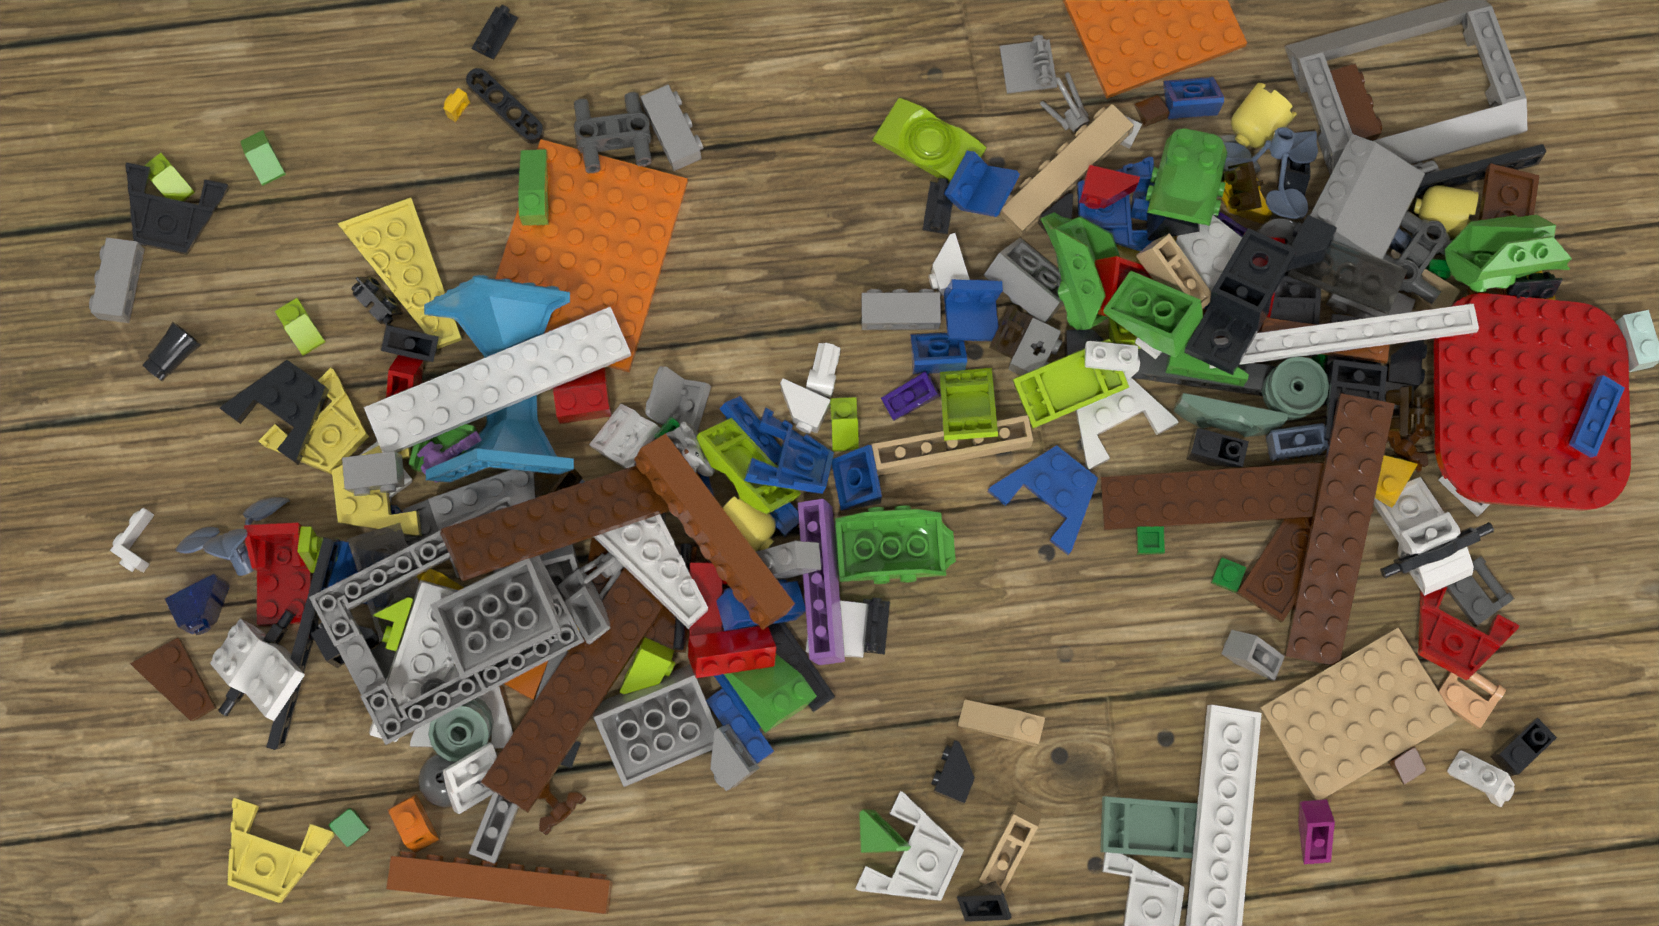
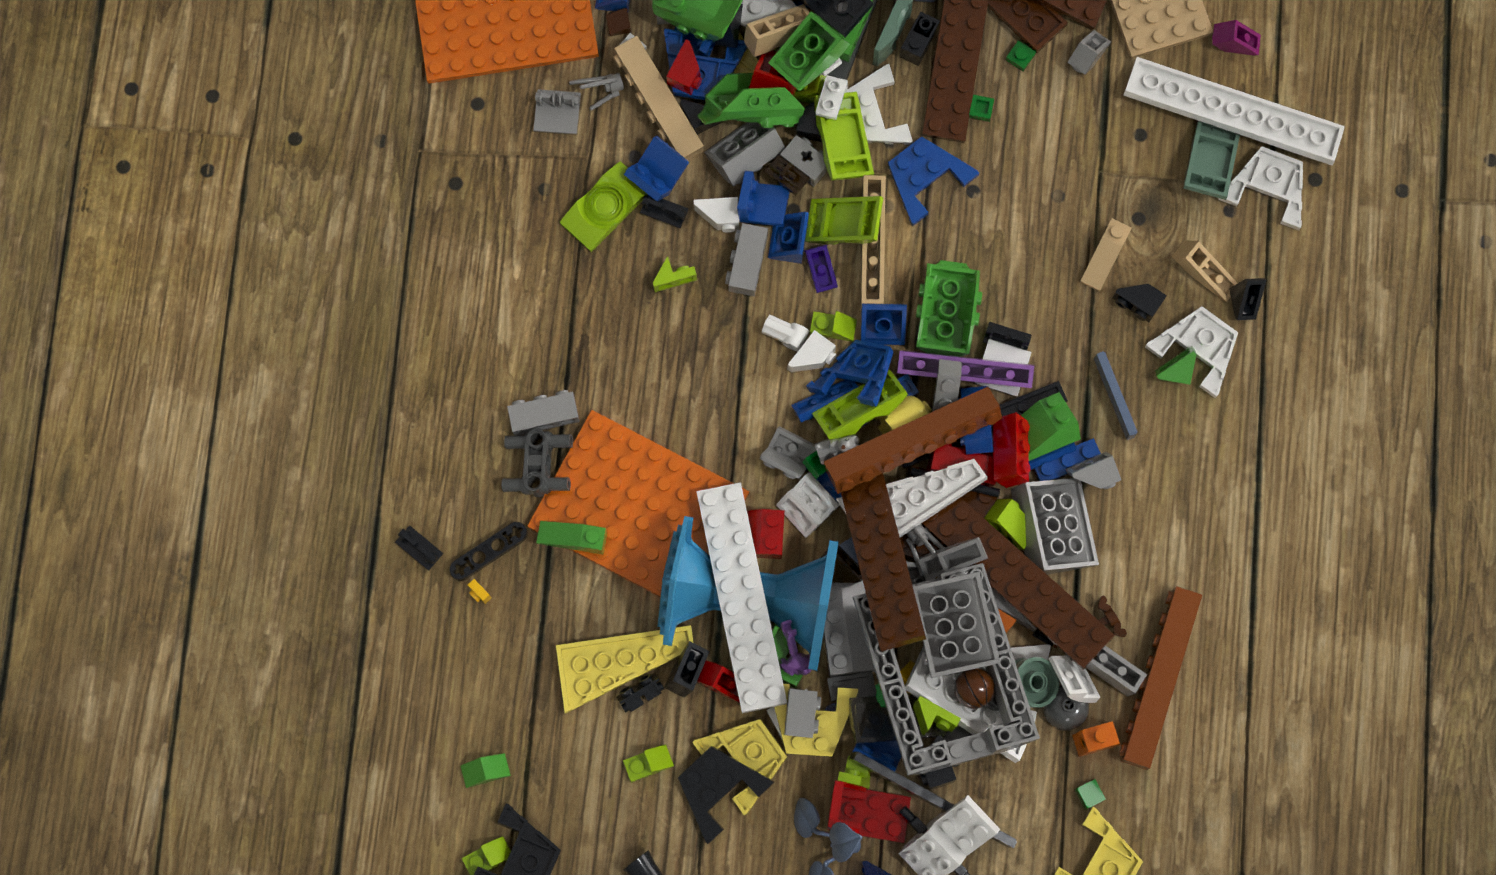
camera: 75 degrees left, 0 degrees up
none -> lime slope [653,257,697,292]
none -> reddish brown piece [954,668,995,709]
none -> sand blue tile [1094,351,1137,440]

